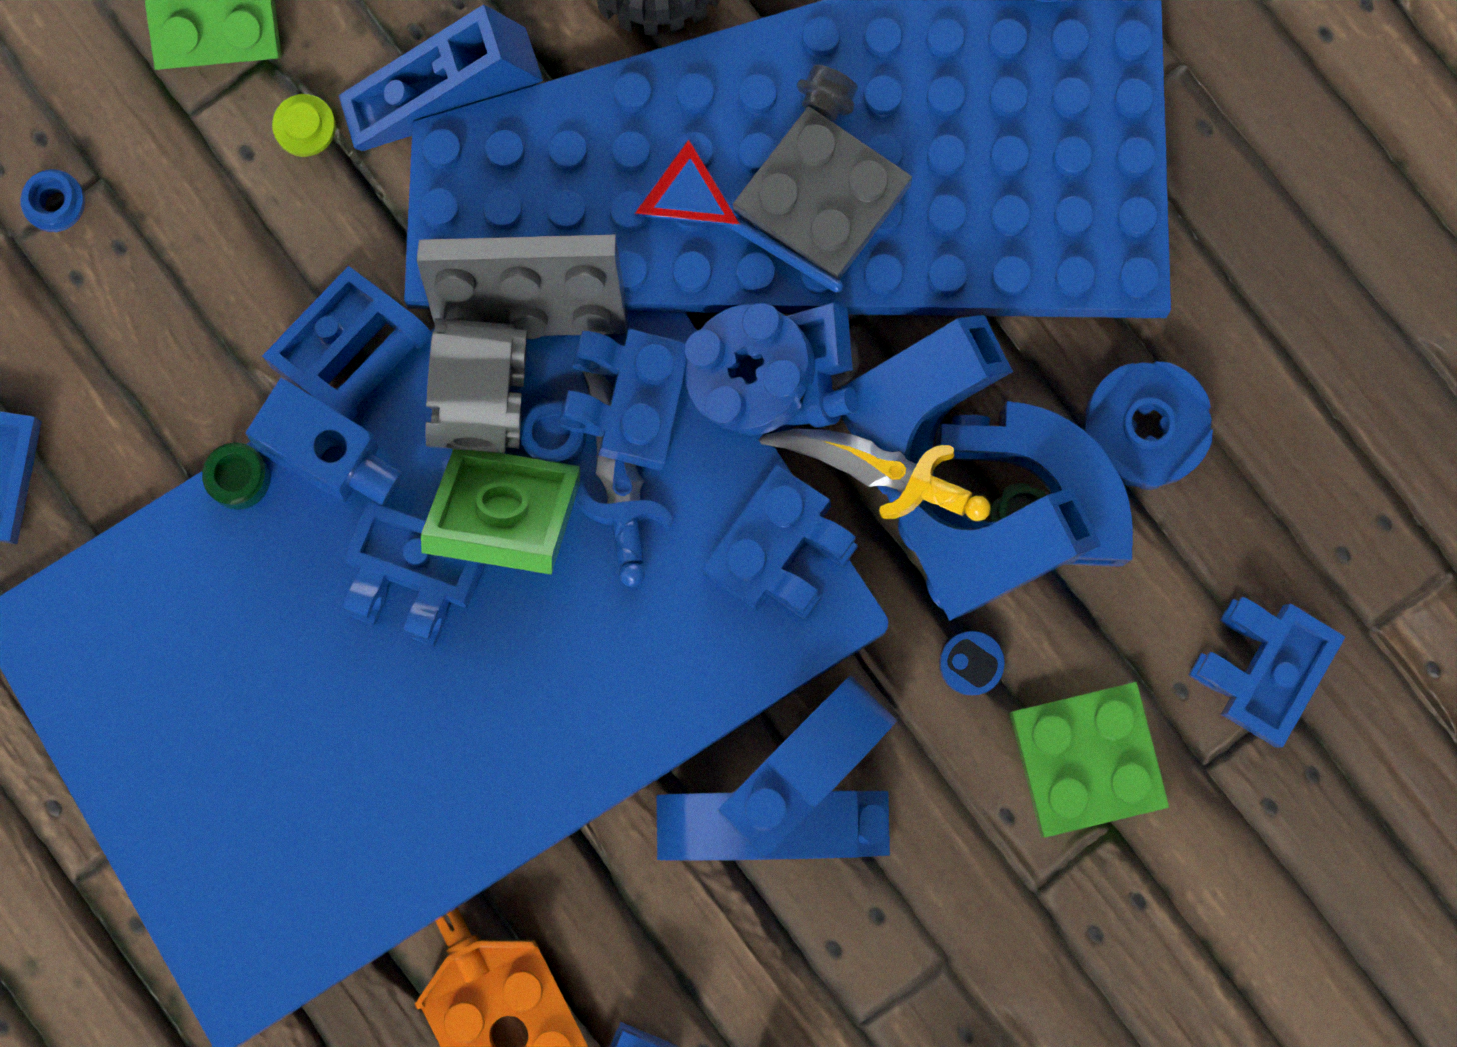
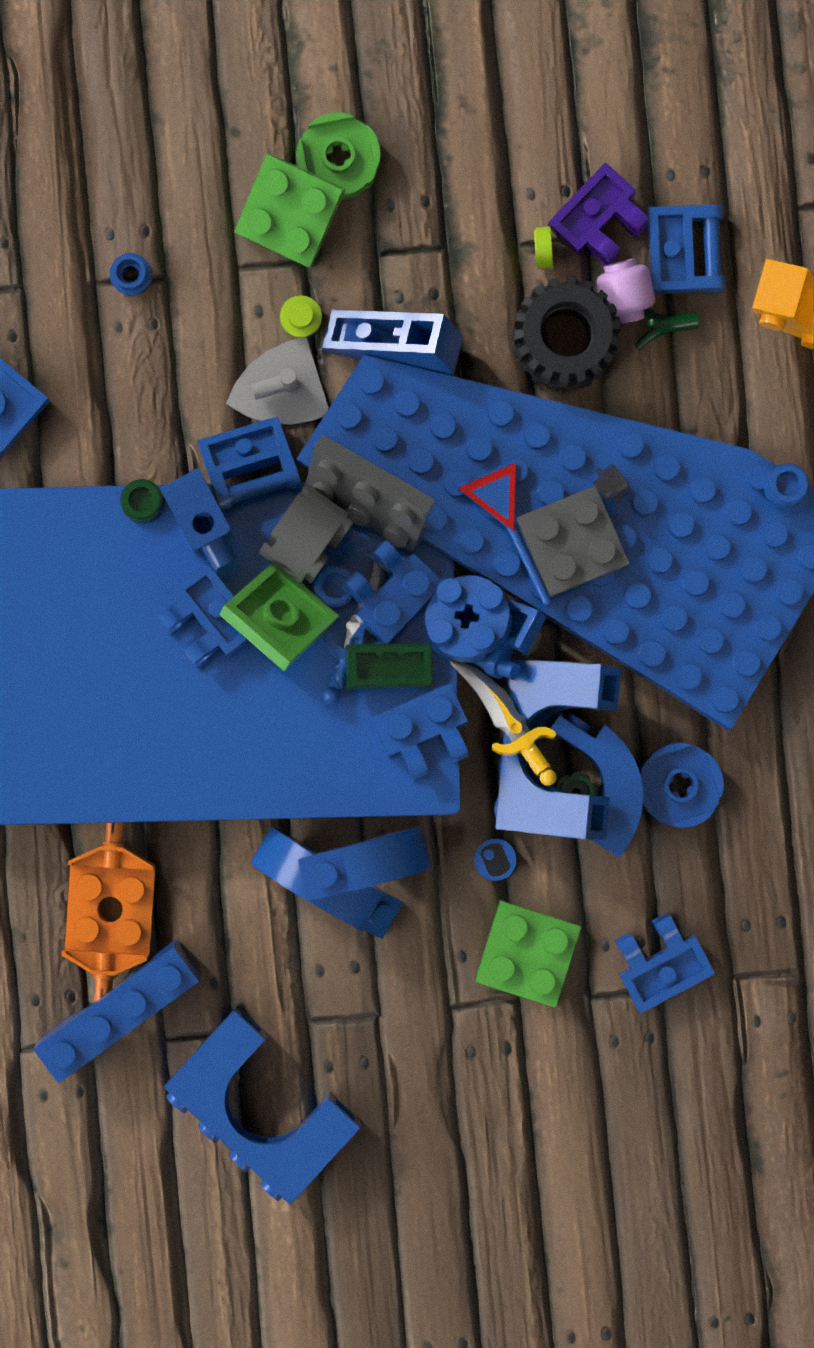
camera: 30 degrees right, 5 degrees up
none -> light grey shield [226,337,329,425]
none -> dark green plate [345,643,434,689]

